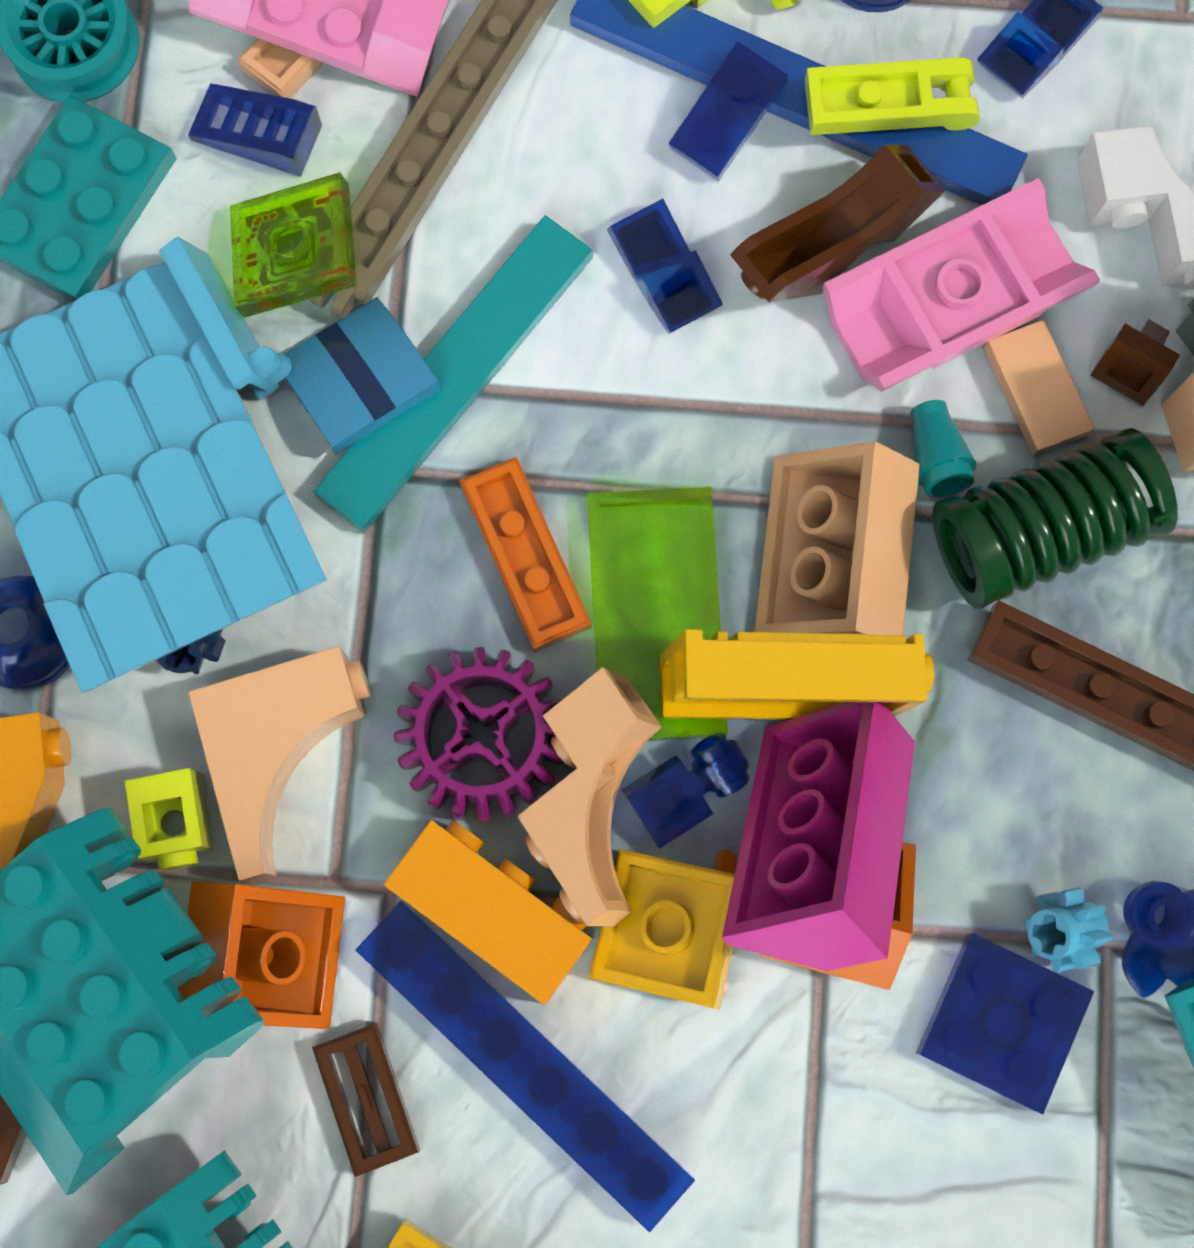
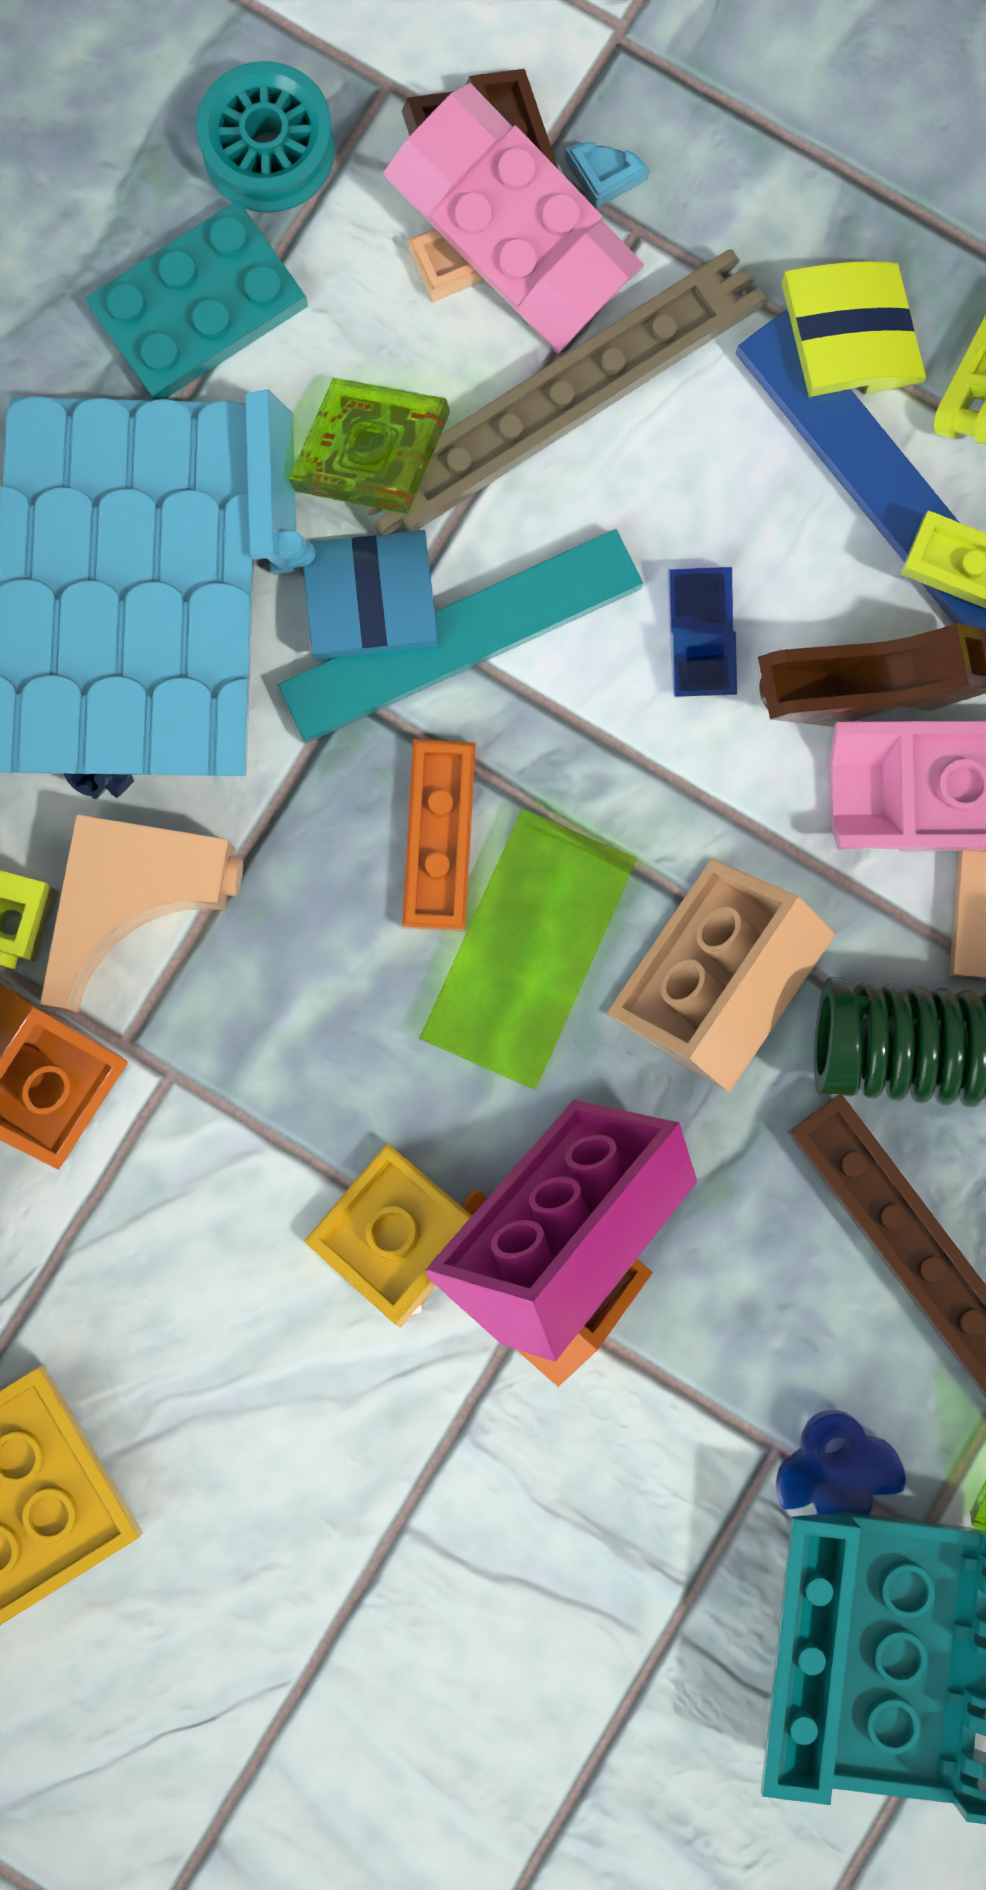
camera: 25 degrees right, 5 degrees up
clear blue slope [188,83,322,177] -> none
reddish brown tile [312,1023,421,1177] -> none
clear blue plate [355,901,695,1233] -> none
light orange brick [383,820,593,1005] -> none
magenta gear [394,647,564,823] -> none
light nougat arch [517,667,662,927] -> none
clear blue plate [622,733,750,849] -> none
yellow door [660,629,934,720] -> none
clear blue plate [669,42,788,182] -> none
teal cone [910,400,977,497] -> none
clear blue plate [915,933,1094,1115] -> none
medium azure gear [1024,887,1113,973] -> none

